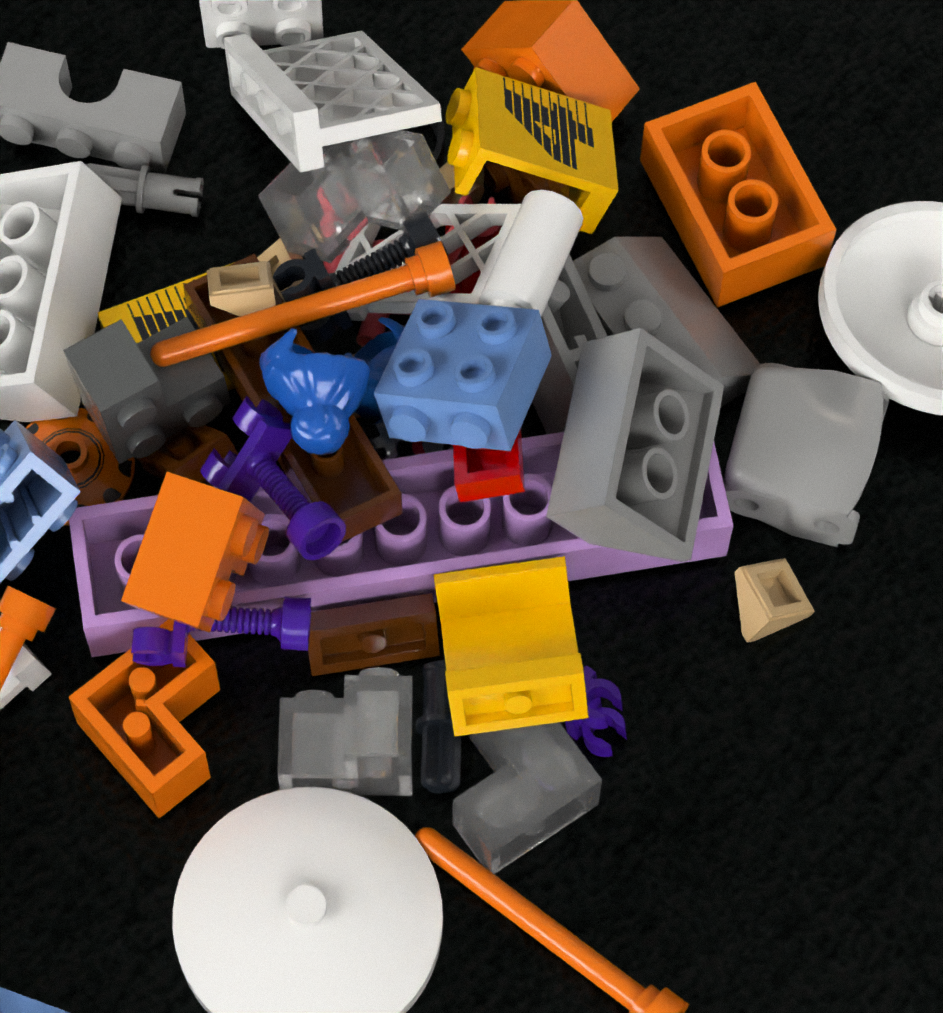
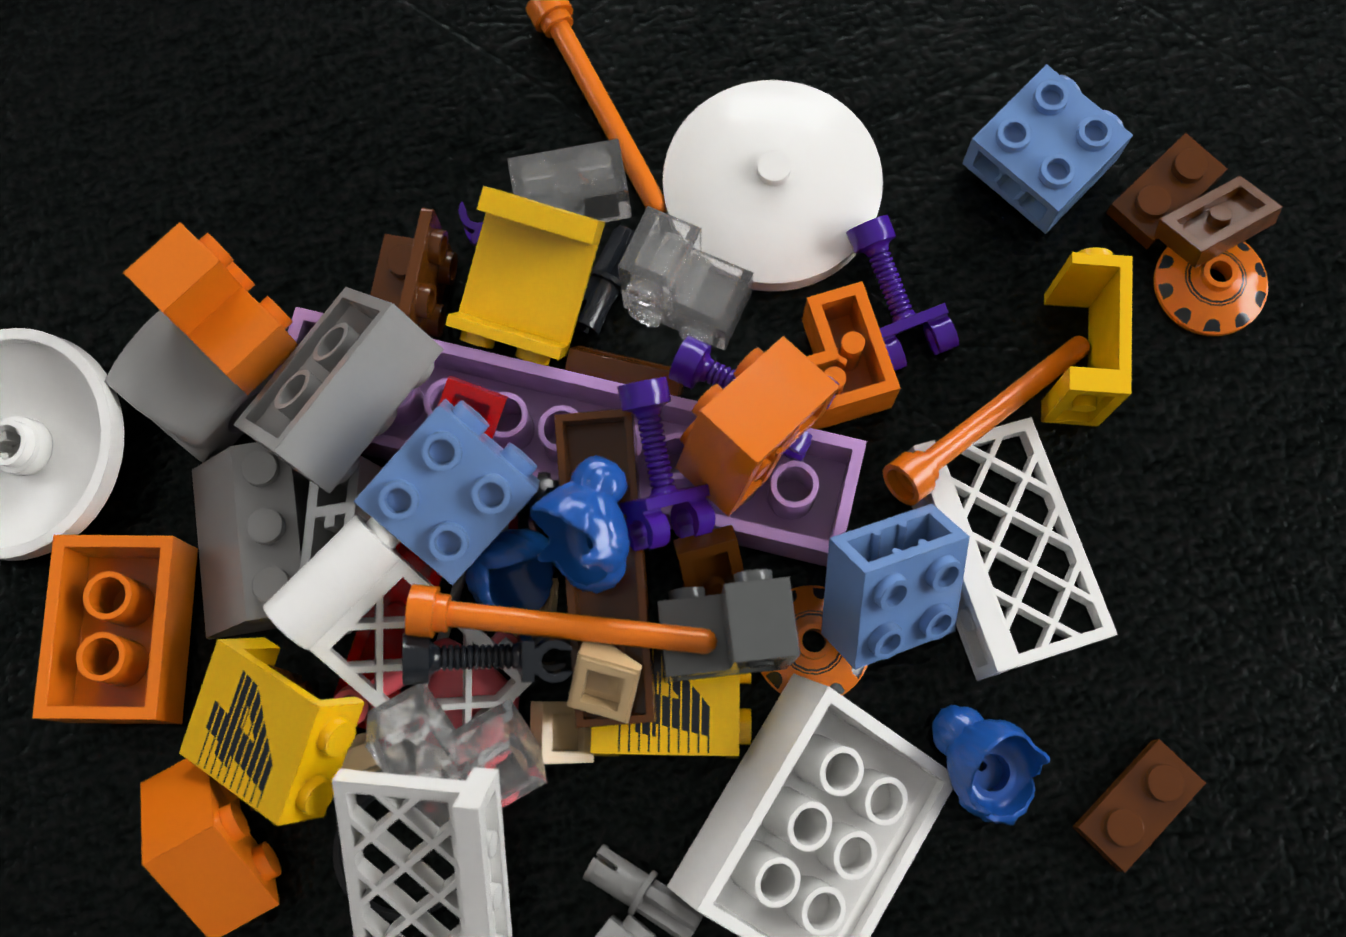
camera: 150 degrees left, 10 degrees up
tan slope [735,558,815,643] -> none
none -> orange brick [123,222,298,396]
none -> reddish brown bracket [370,208,458,339]
none -> dark purple bar [846,215,959,371]

